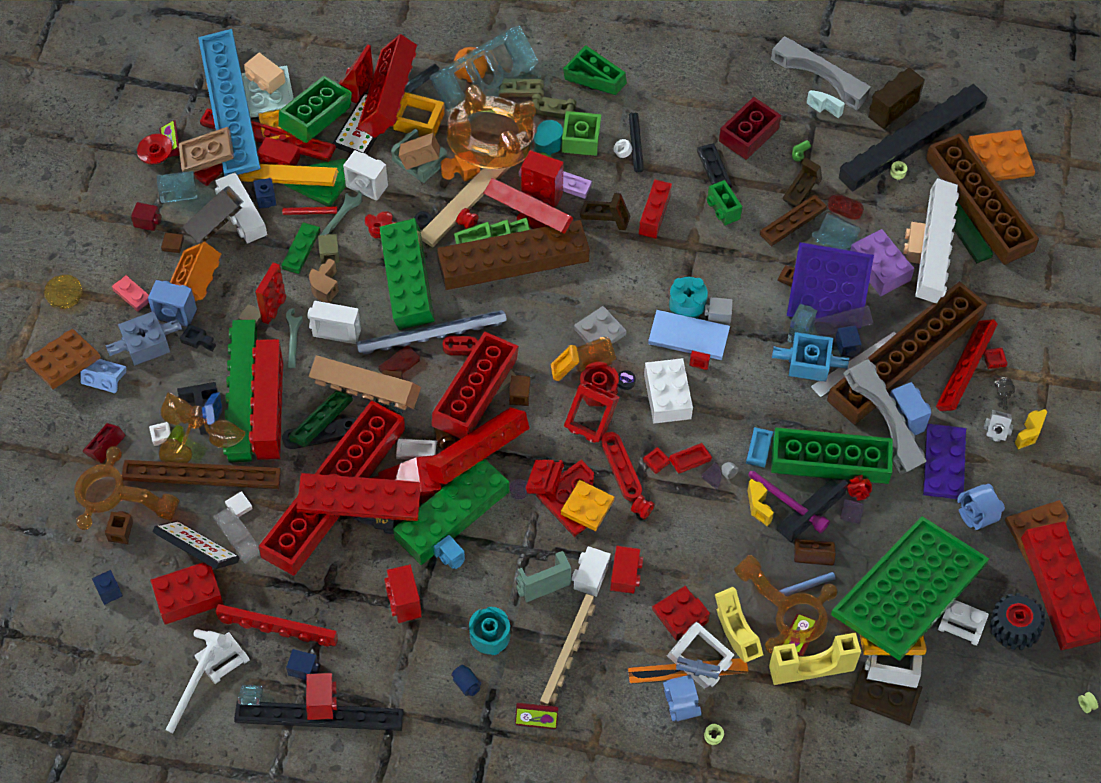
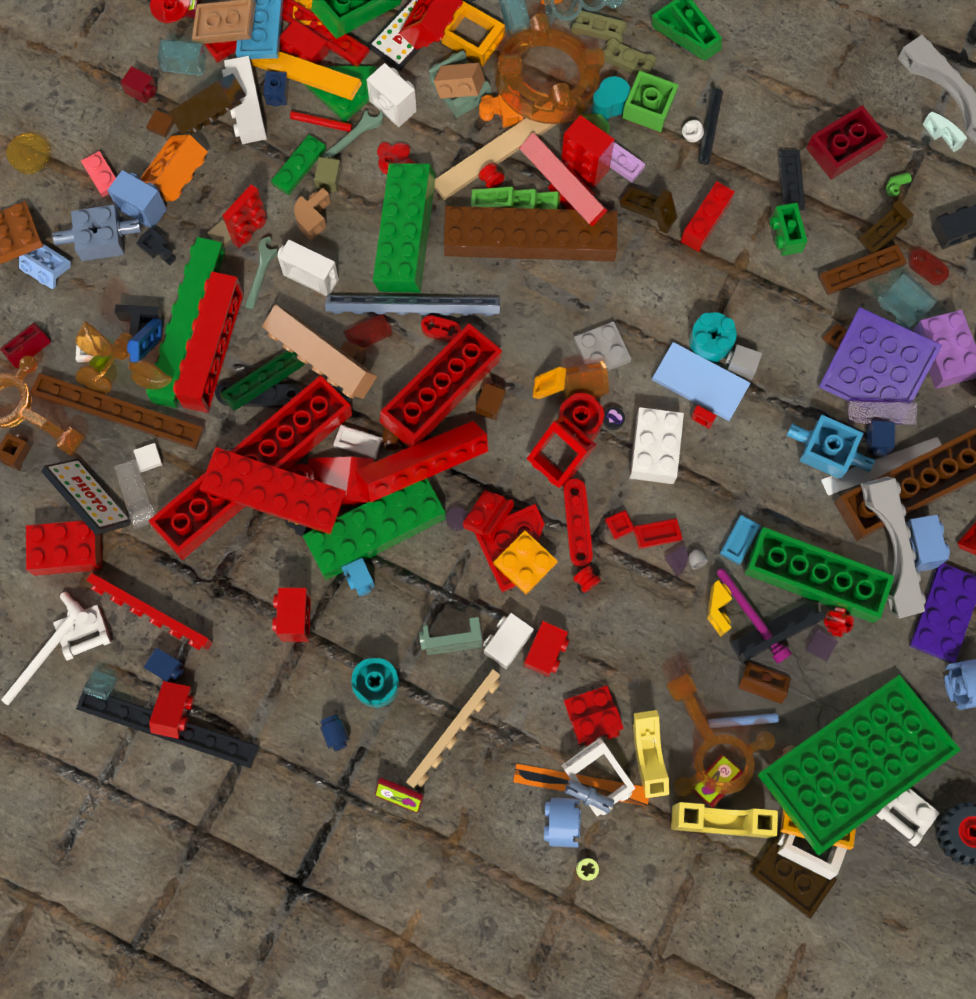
camera: 15 degrees right, 15 degrees up
black tile [414,211,432,230] -> none
clear light blue brick [787,304,818,343] -> none

